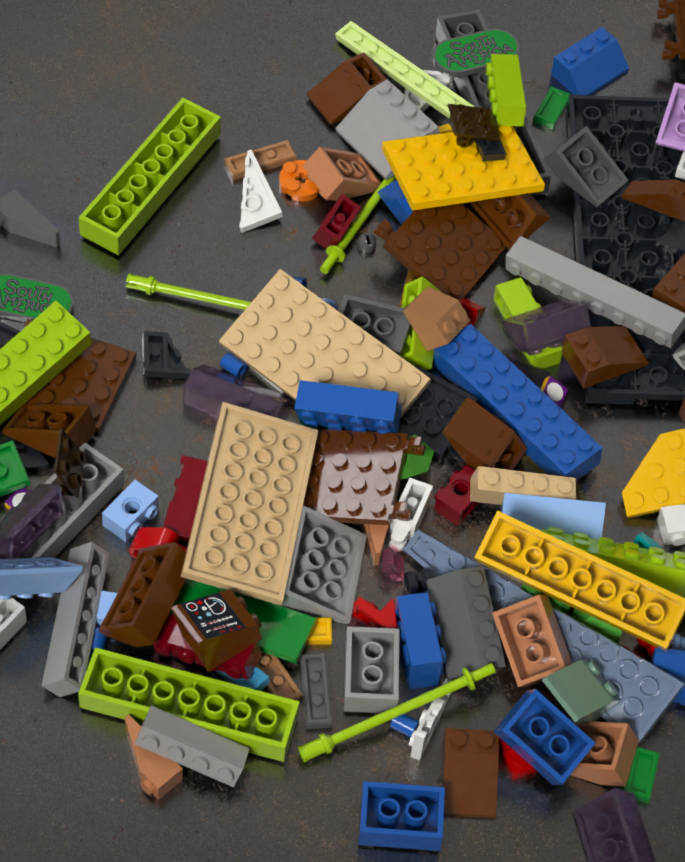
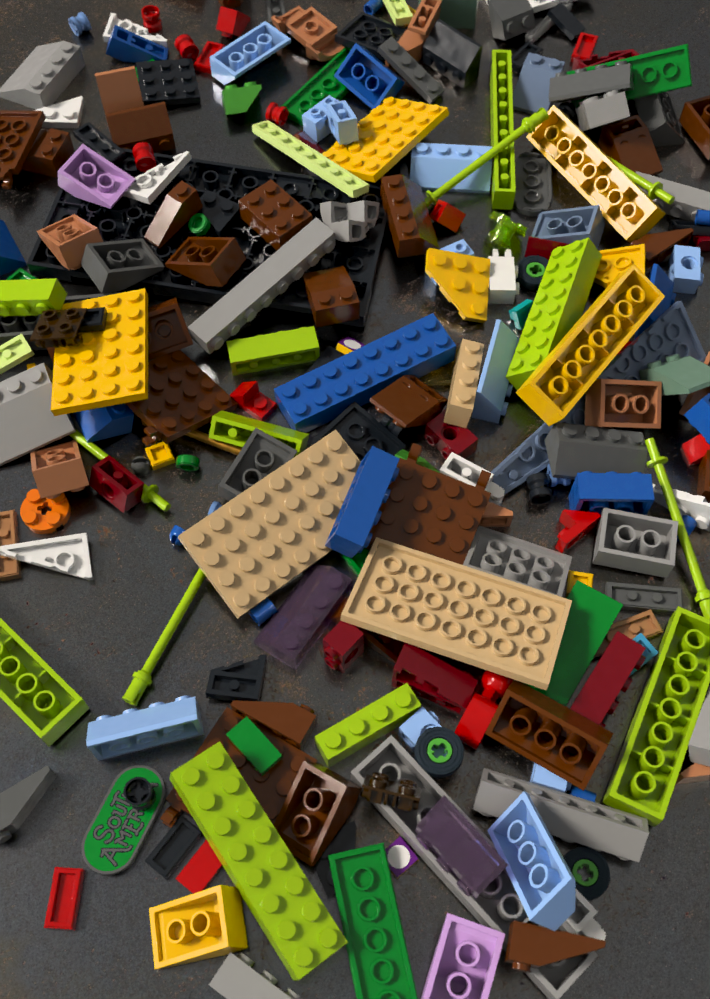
camera: 75 degrees left, 5 degrees up
reddish brown slope [172,589,262,672] -> none
clear pink tile [382,547,404,582] -> none
medium nougat slope [403,287,470,351] -> none
clear purple slope [502,299,591,355] -> none
none -> nougat slope [37,214,103,270]
none -> light blue slope [86,695,204,761]
none -> black wheel [123,777,156,811]
none -> yellow tile [145,442,176,471]
none -> reddish brown slope [165,237,246,287]
none -> green tile [175,455,200,472]
none -> green tile [188,213,211,236]
none -> green tile [226,716,283,776]
none -> reddish brown slope [231,700,317,750]
none -> lime brick [314,683,421,768]
none -> dark red brick [323,621,364,673]
none -> black bush [415,727,464,778]
none -> black bush [563,847,610,901]

